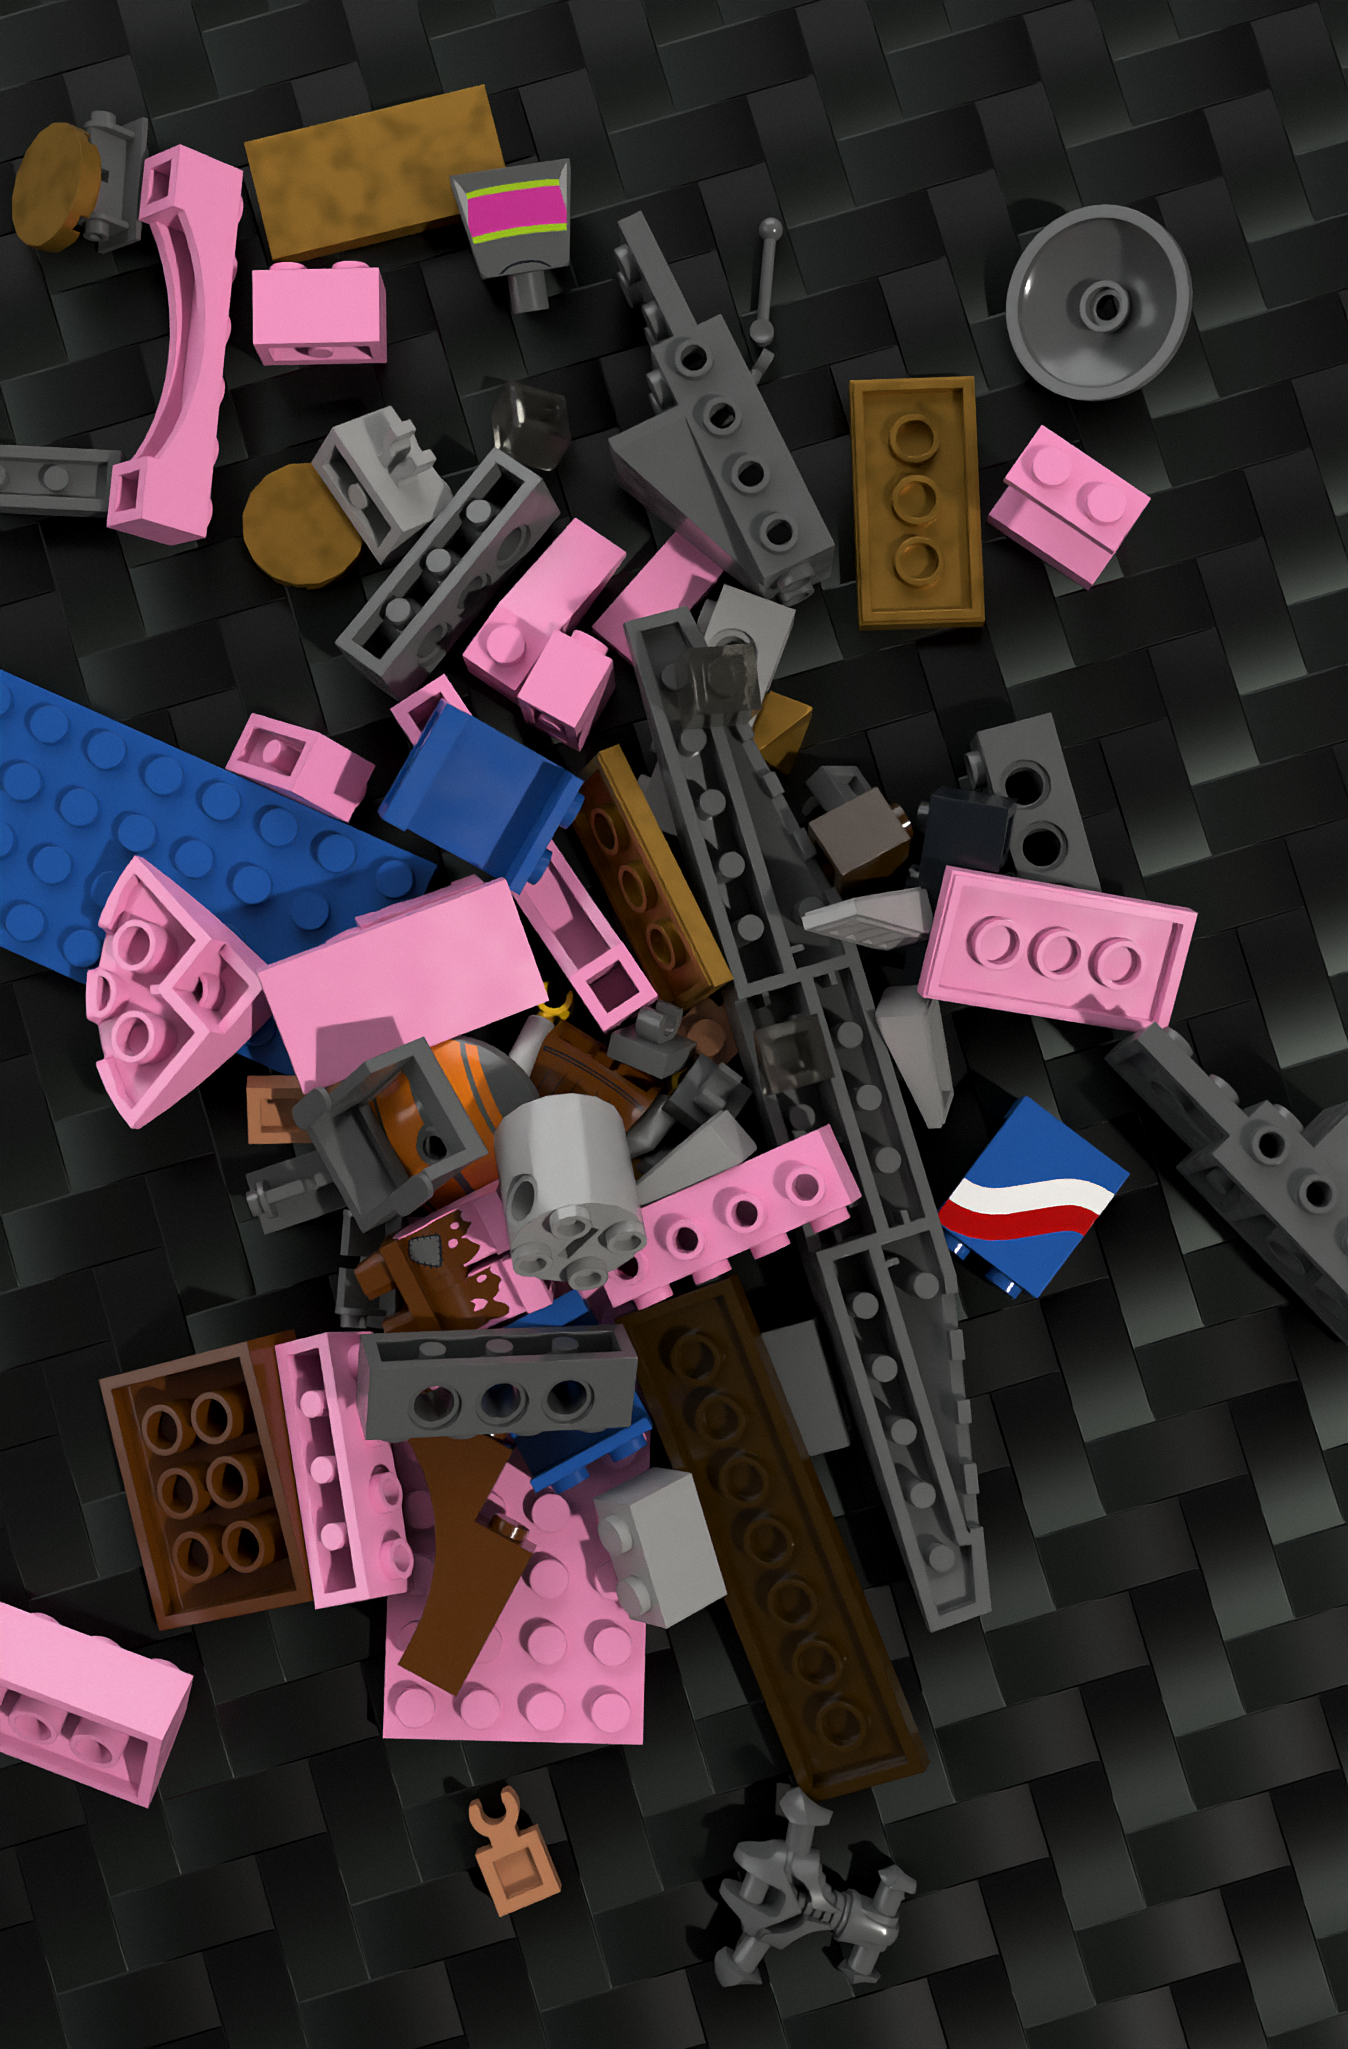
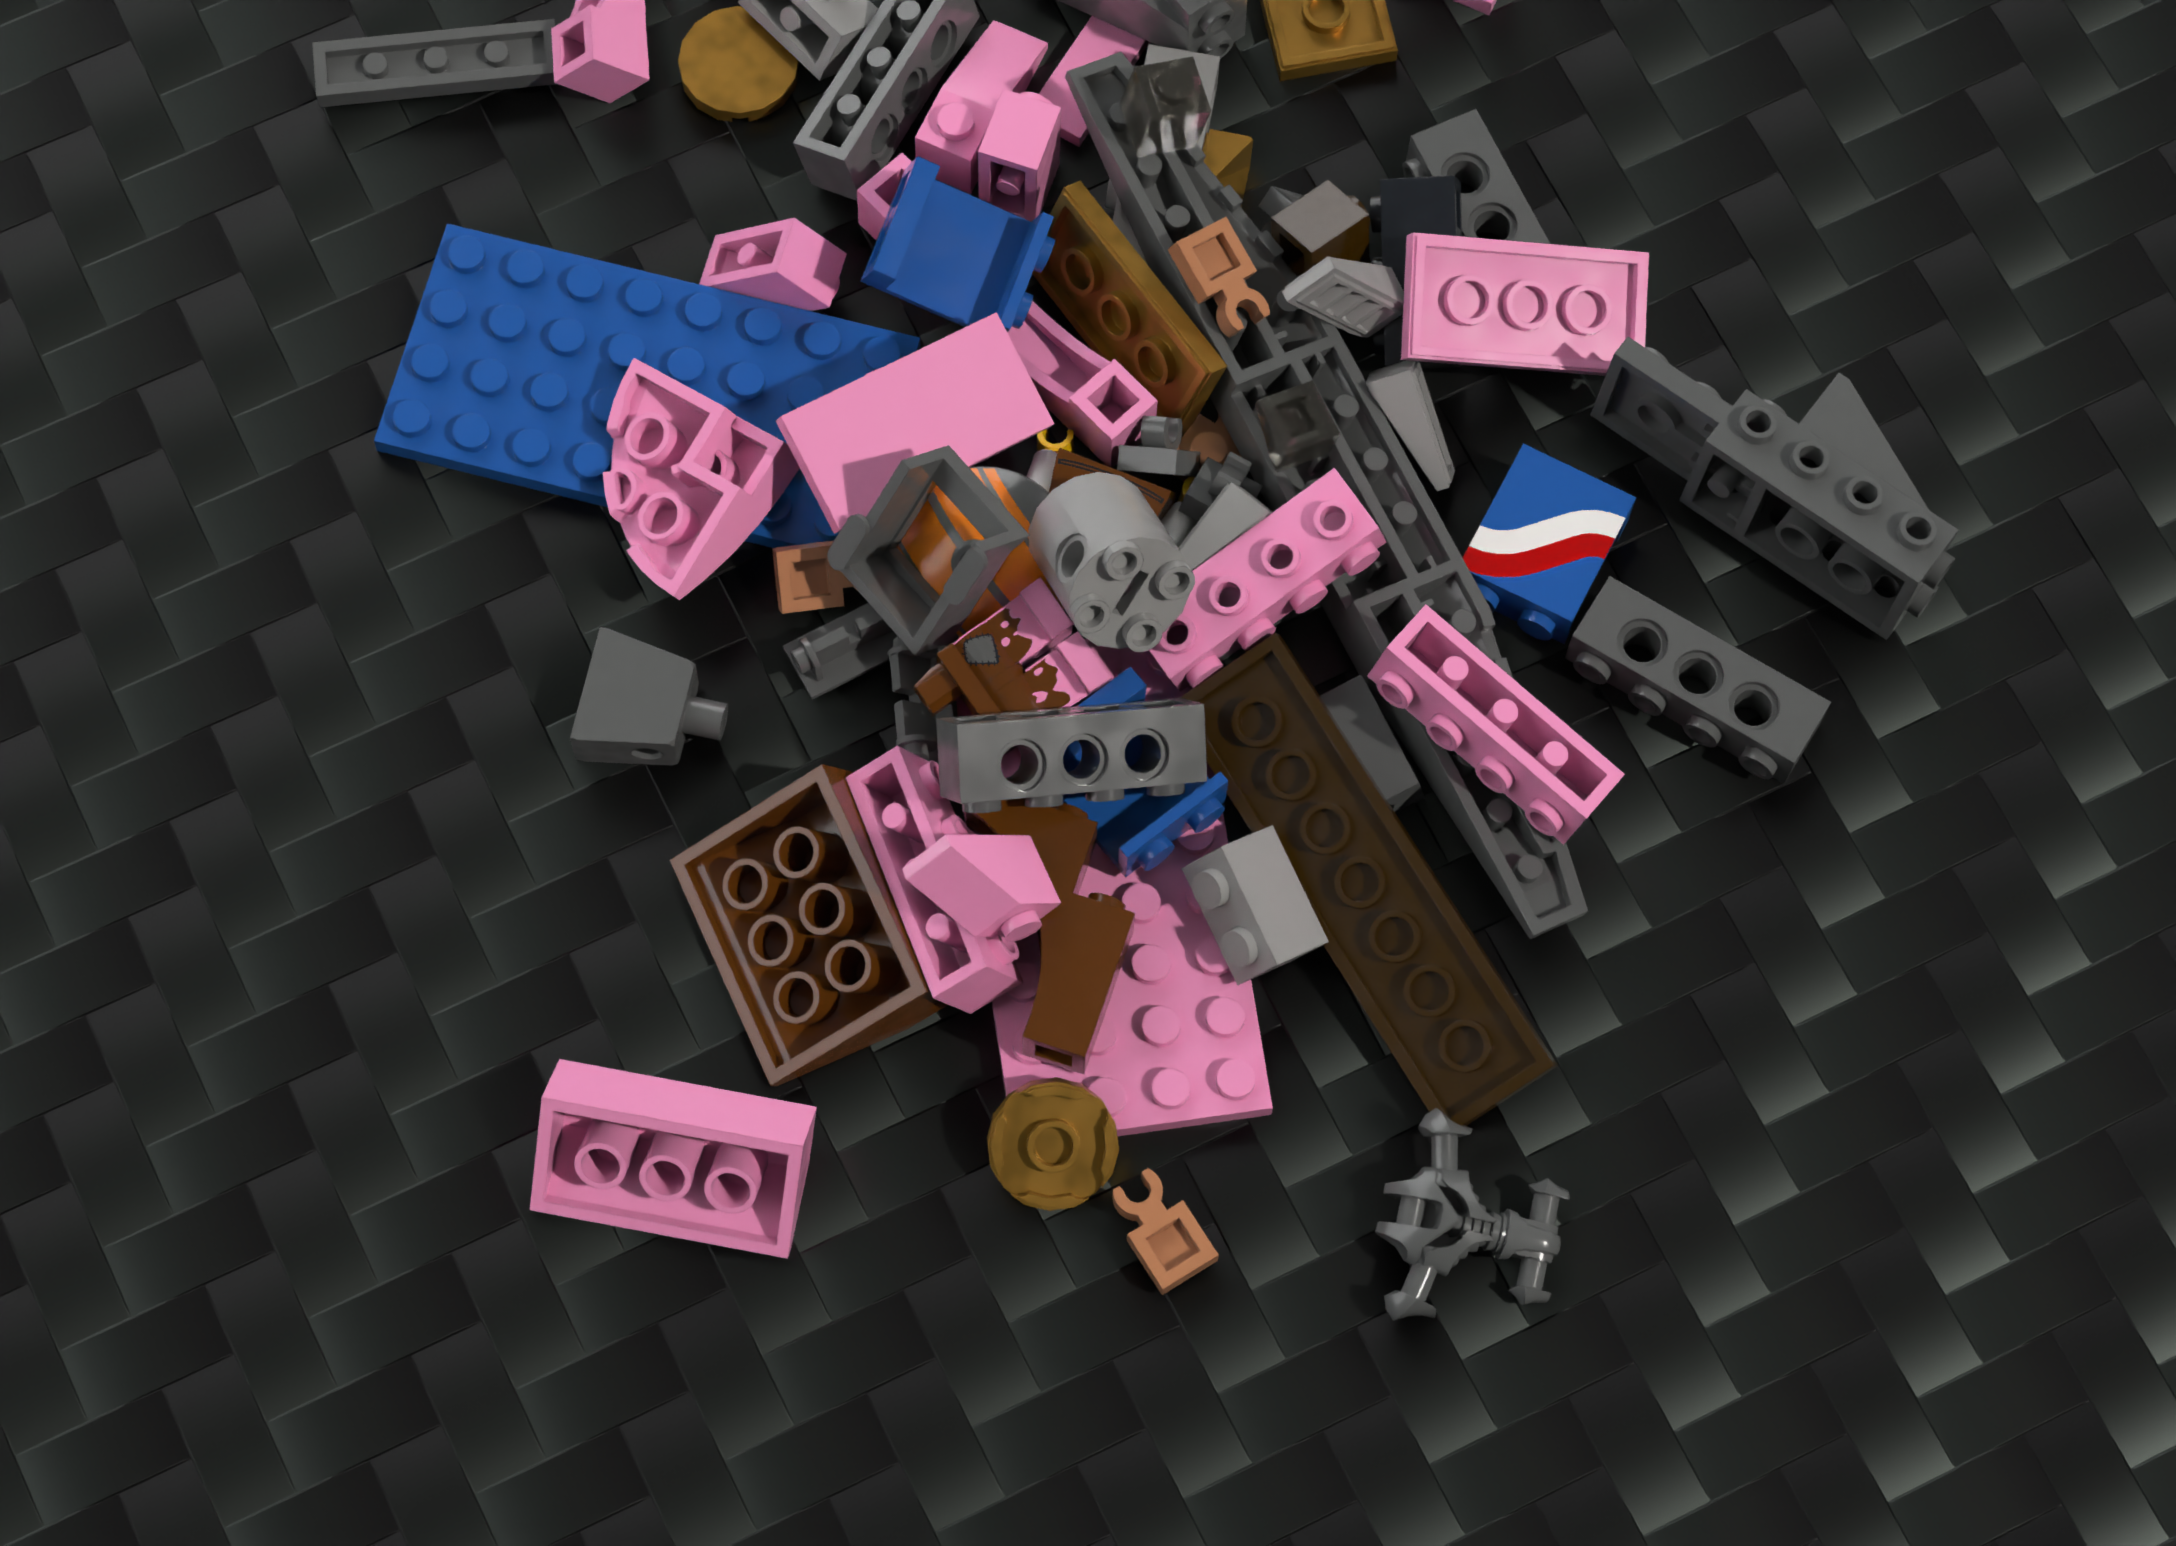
camera: 15 degrees left, 15 degrees down
none -> dark grey torso [570,627,729,766]
none -> bright pink slope [902,834,1061,942]
none -> pearl gold tile [987,1077,1119,1211]
none -> nougat plate [1167,217,1270,338]
none -> bright pink brick [1367,604,1625,845]
none -> dark grey brick [1565,576,1831,784]

